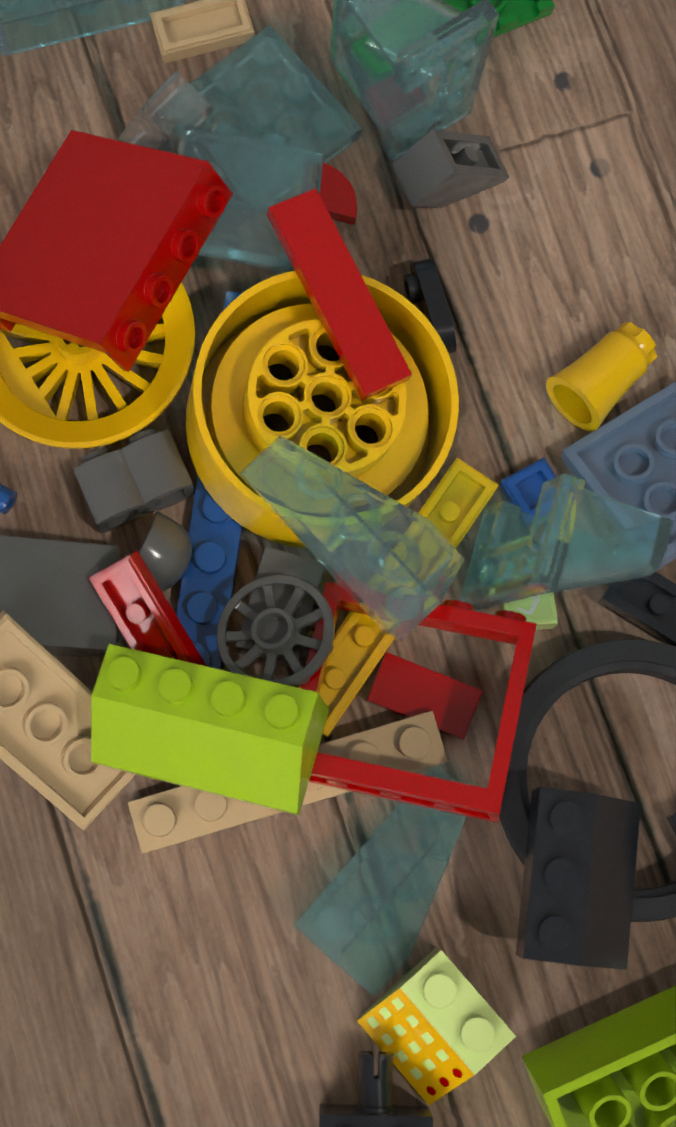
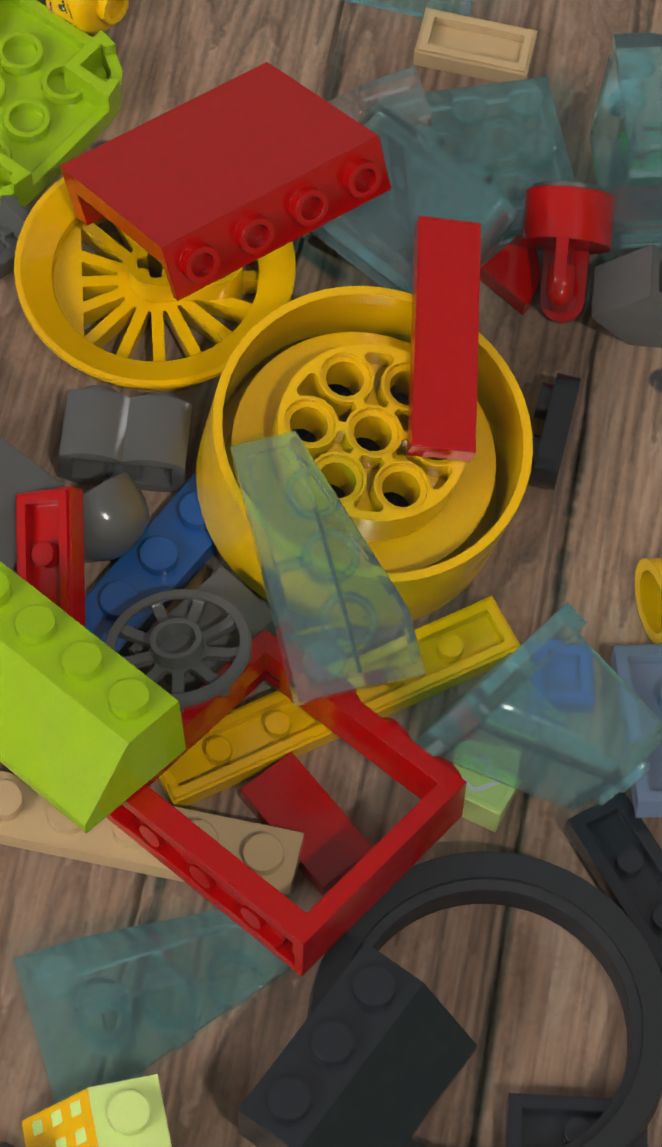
camera: 30 degrees right, 15 degrees down
none -> red piece [521,181,616,324]

